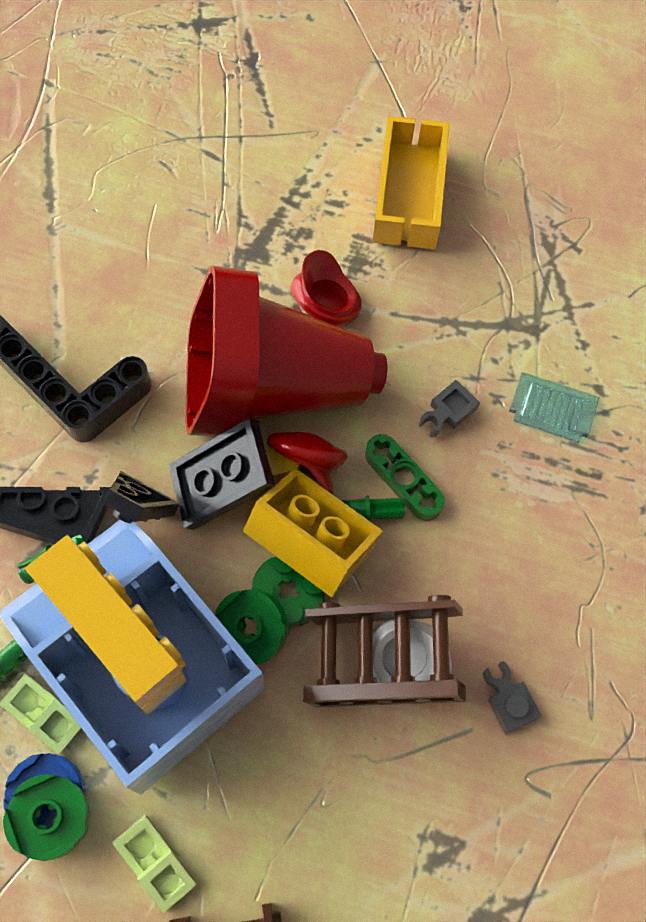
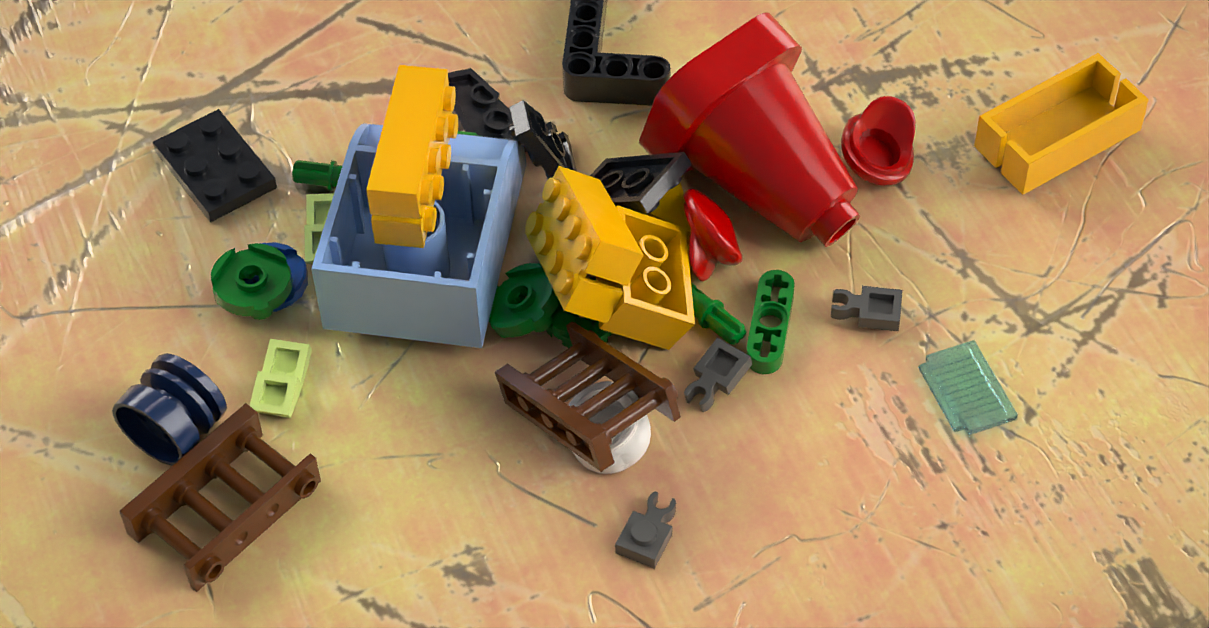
camera: 55 degrees right, 15 degrees down
none -> yellow piece [525,166,644,324]
none -> dark grey plate [684,338,752,412]

